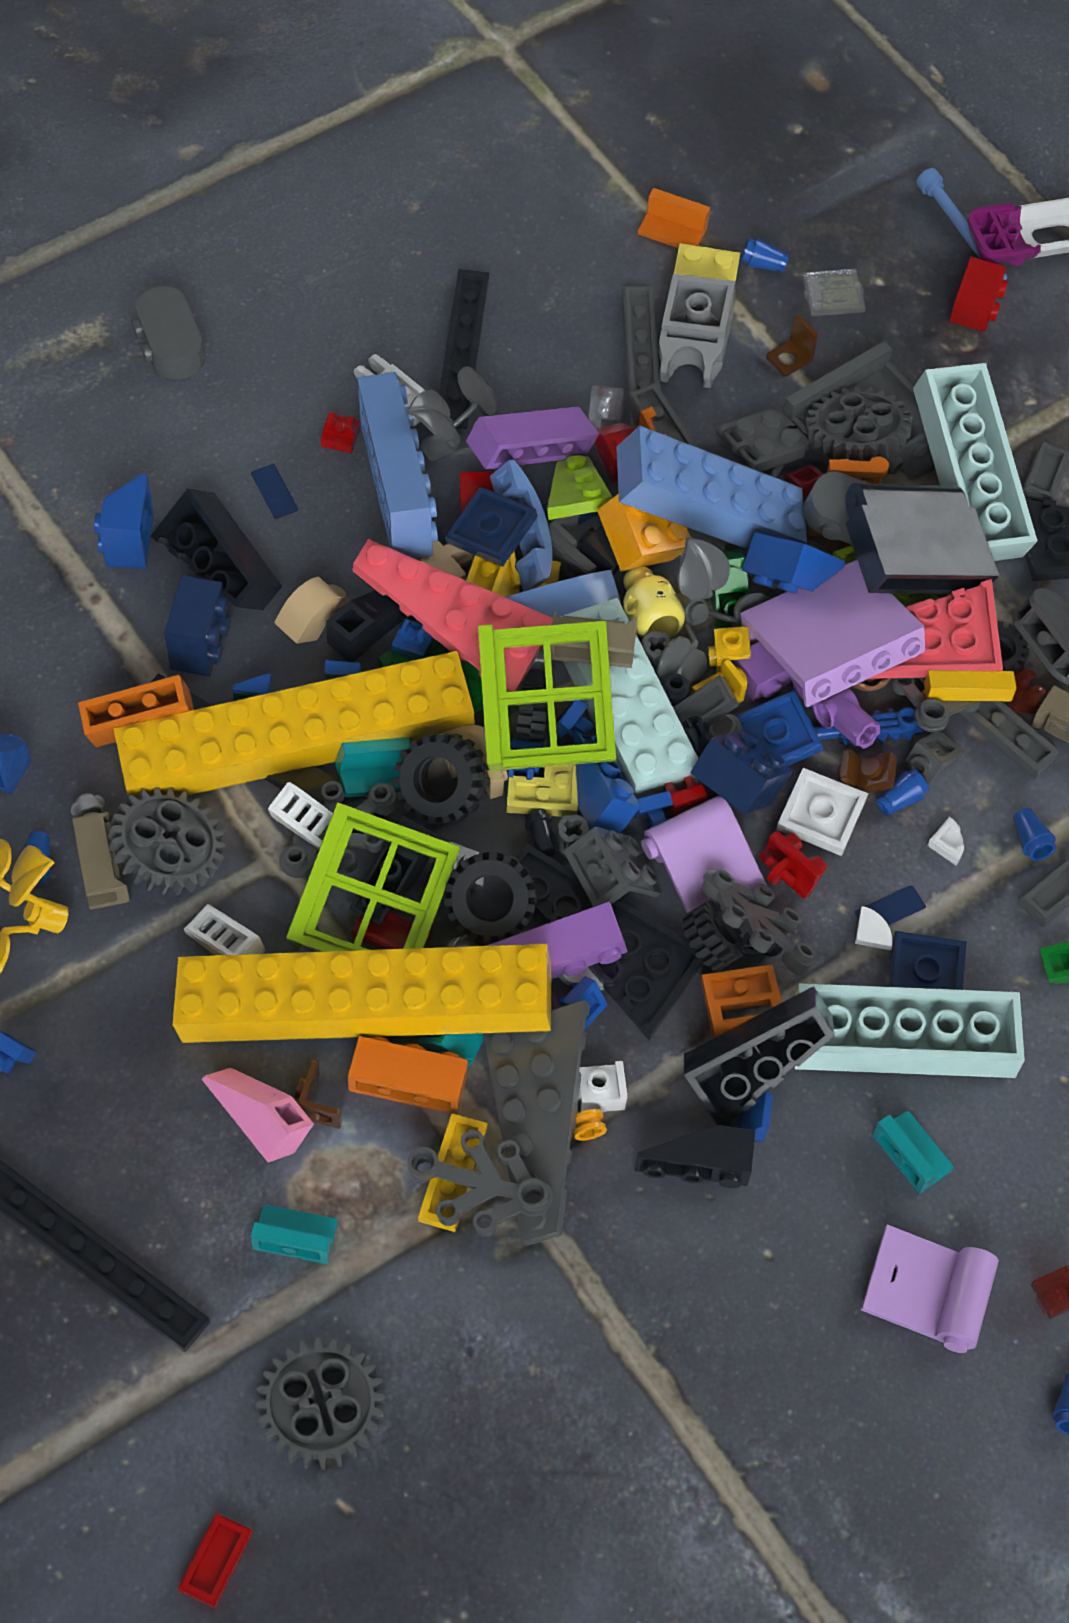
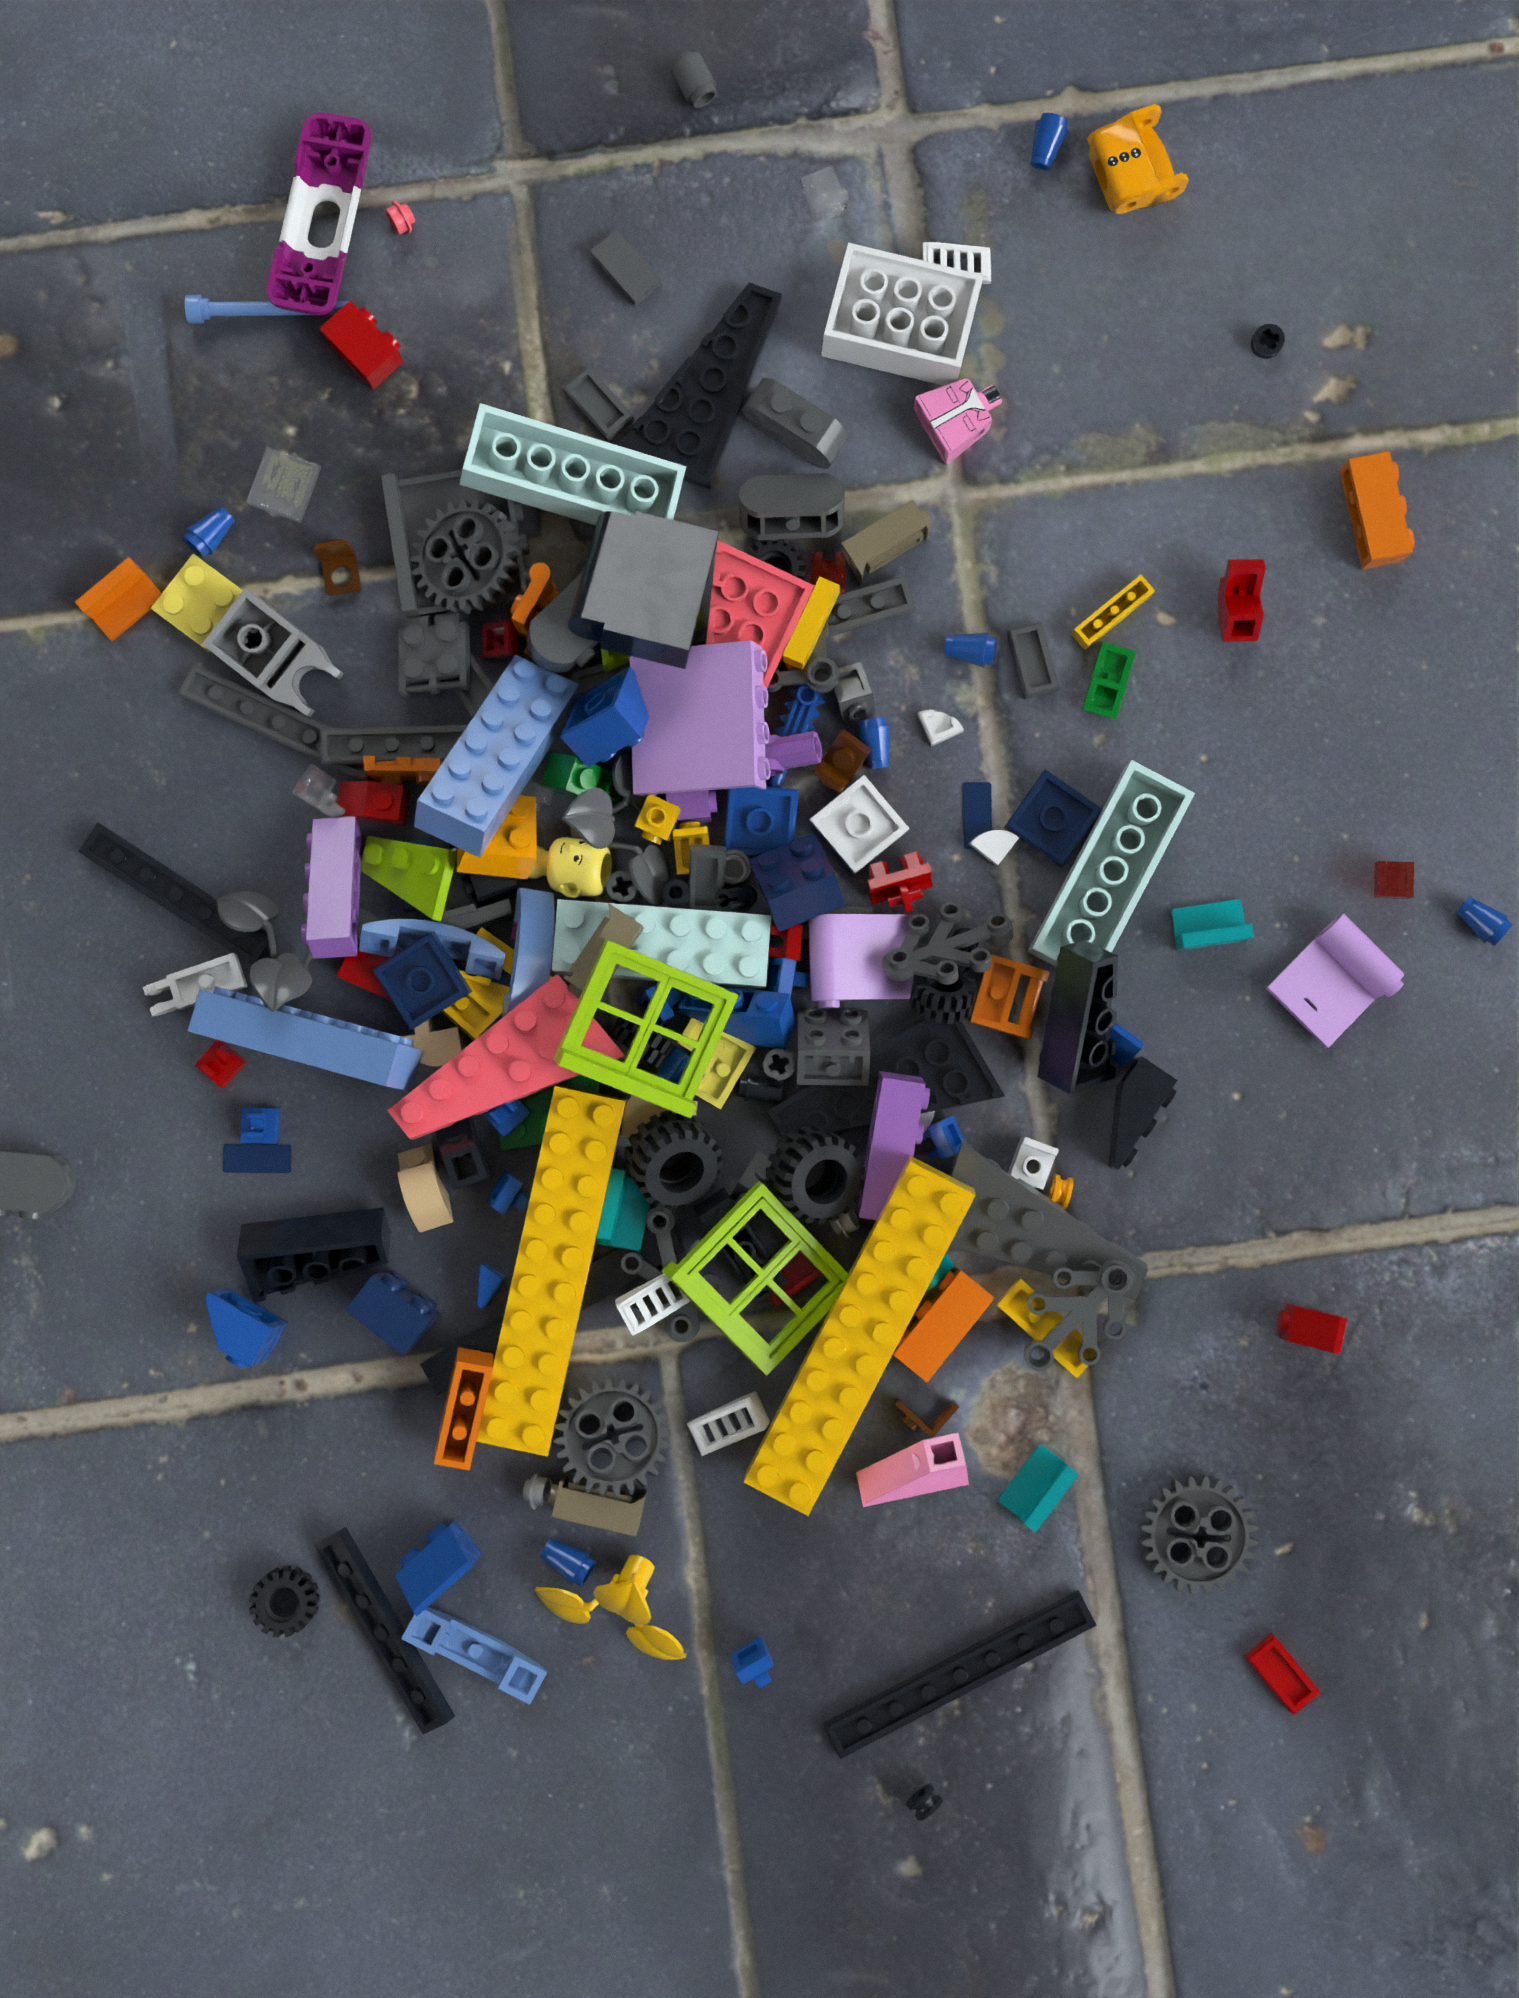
camera: 55 degrees left, 25 degrees up
none -> blue tile [240,1107,280,1144]
none -> red slope [1276,1303,1348,1354]

